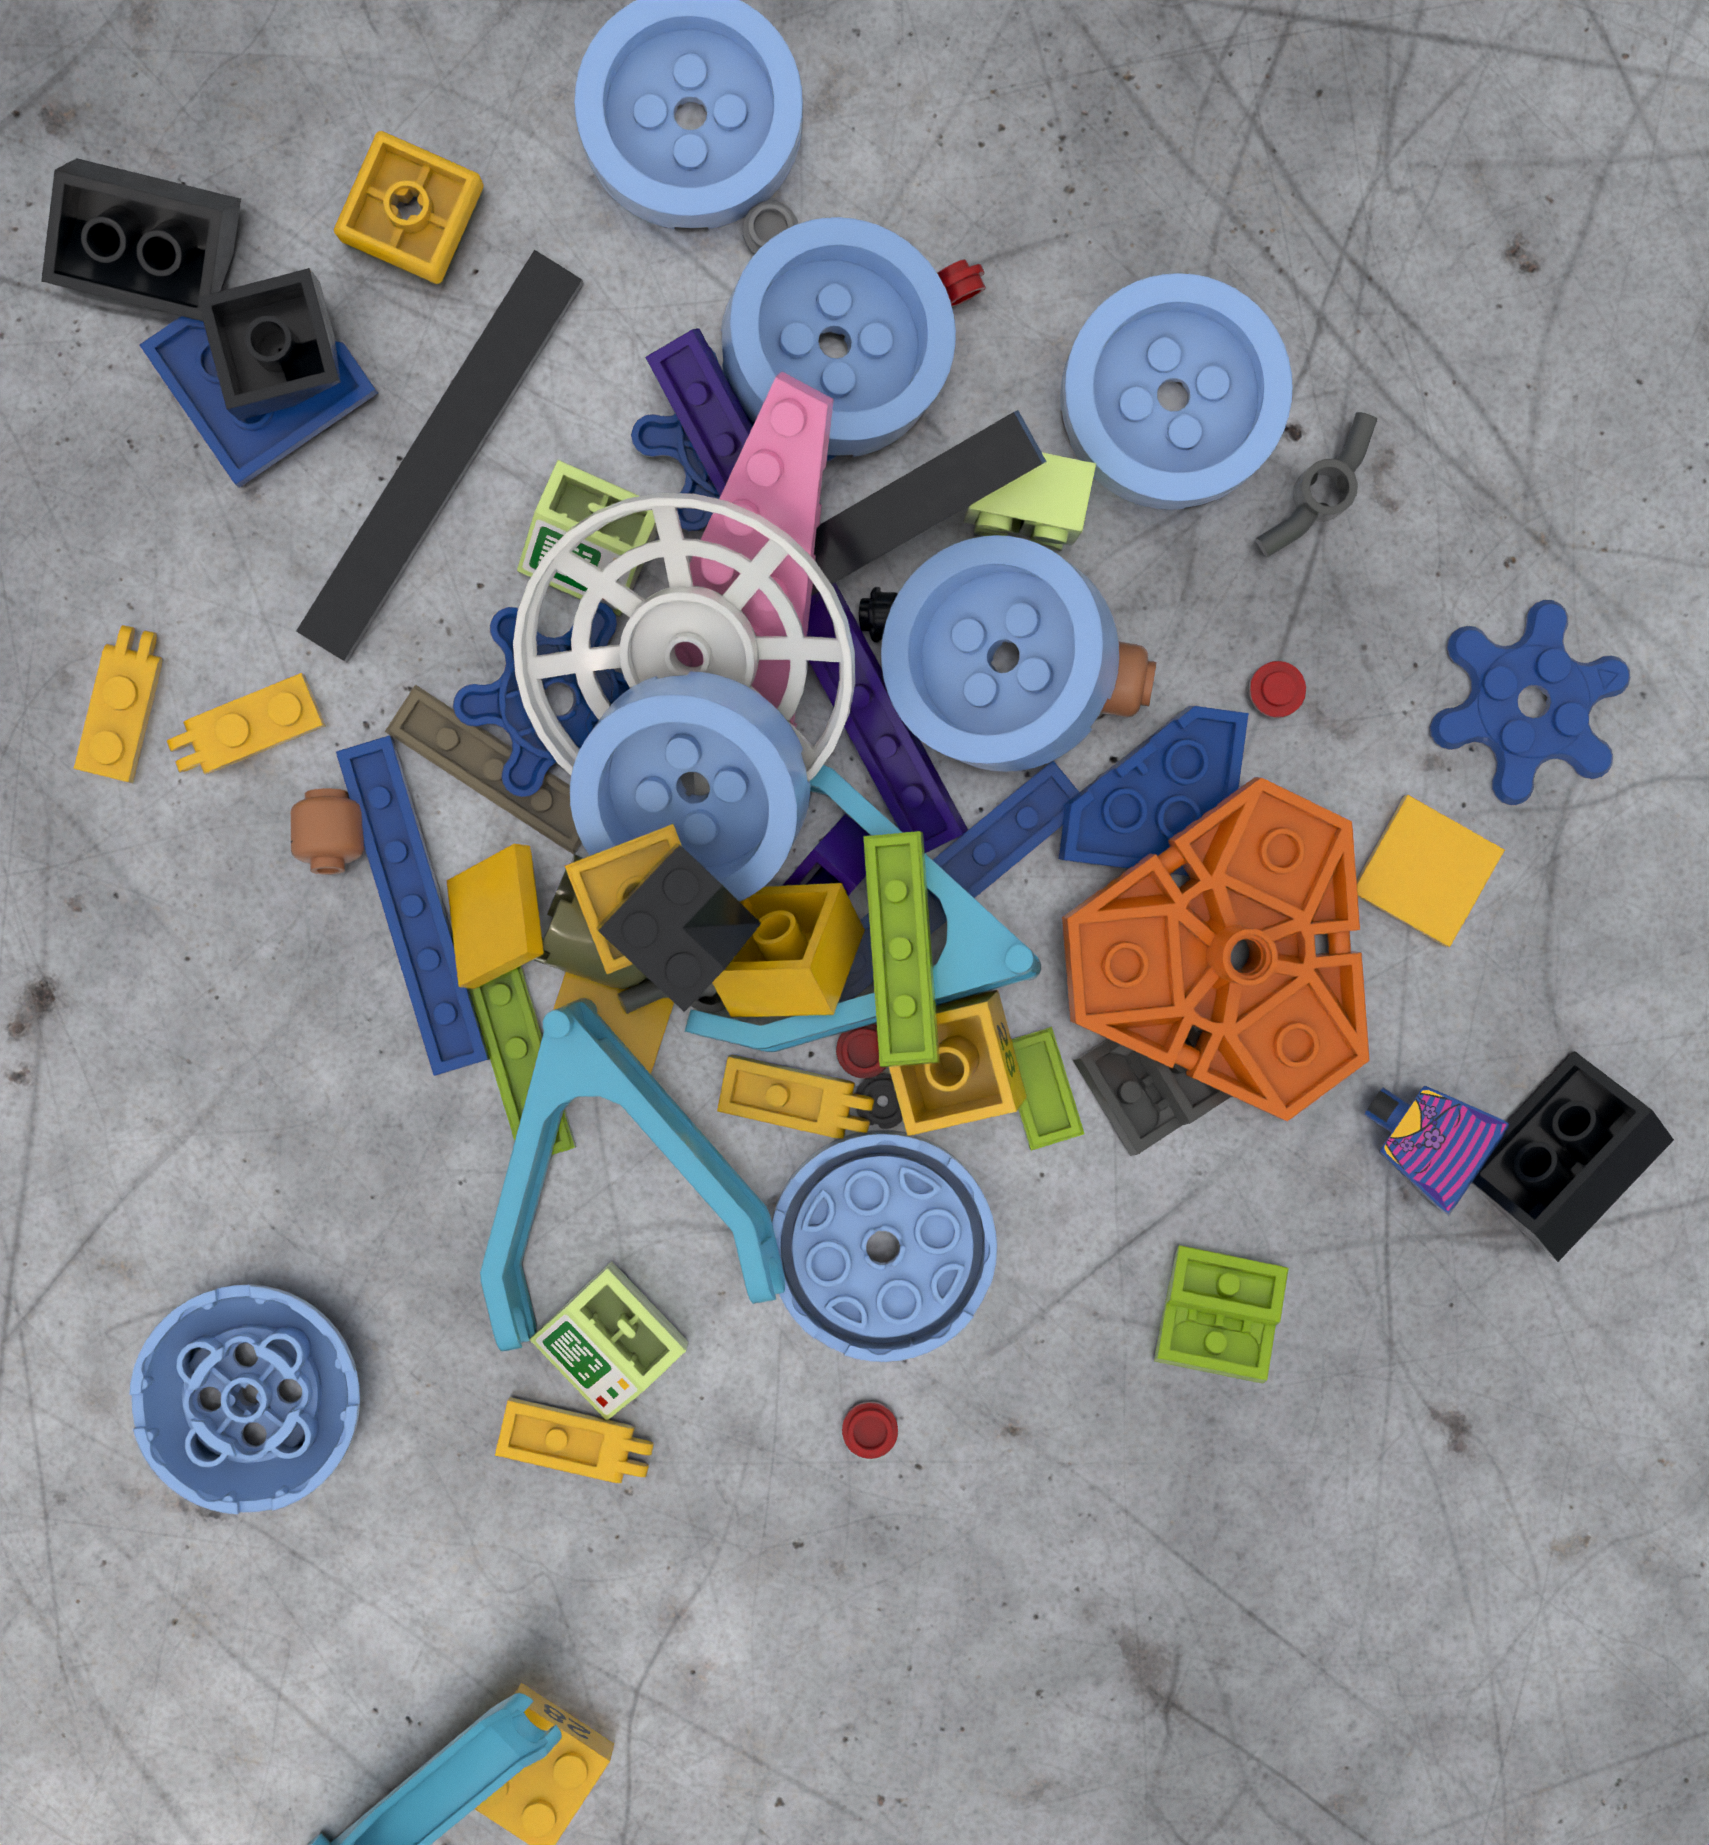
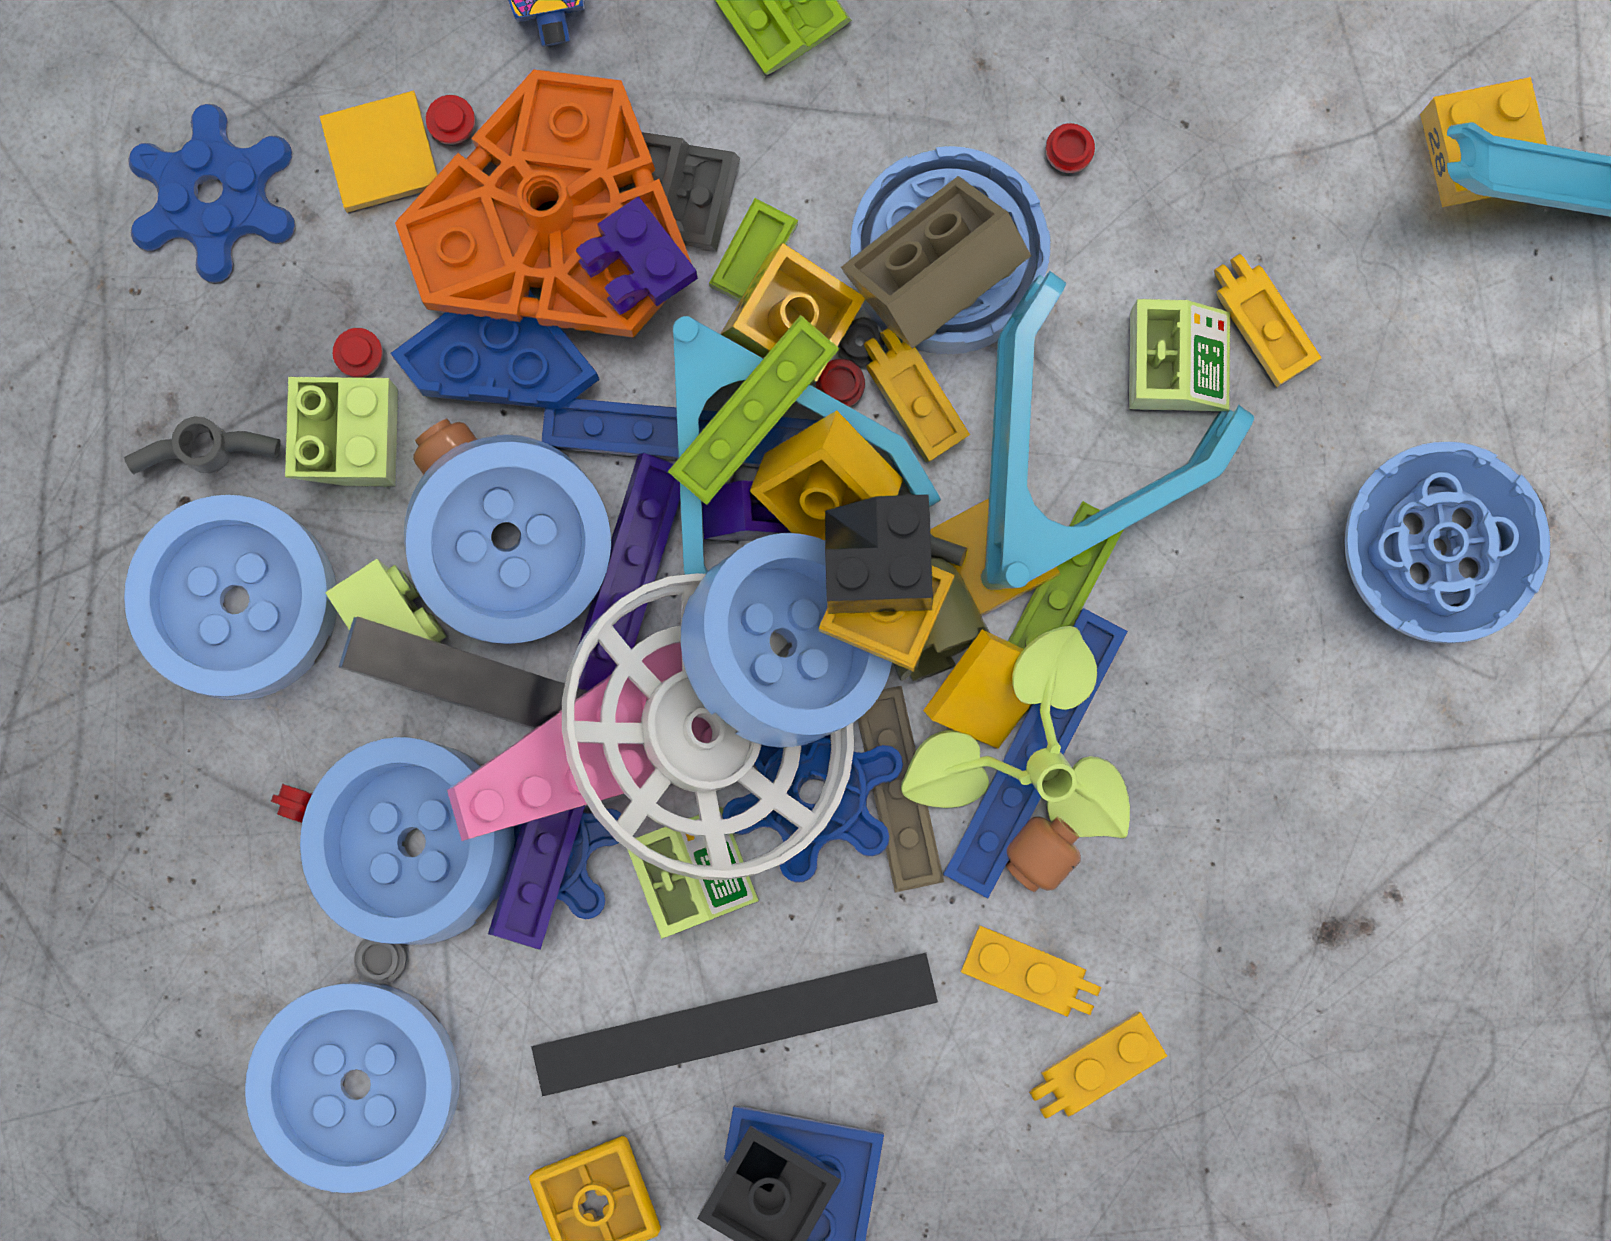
camera: 140 degrees left, 5 degrees down
black plate [859,587,898,642] -> none
none -> yellowish green slope [285,377,398,487]
none -> red plate [426,95,475,145]
none -> dark purple plate [576,196,698,315]
none -> dark tan slope [841,176,1031,349]
none -> yellowish green plant [901,626,1130,838]

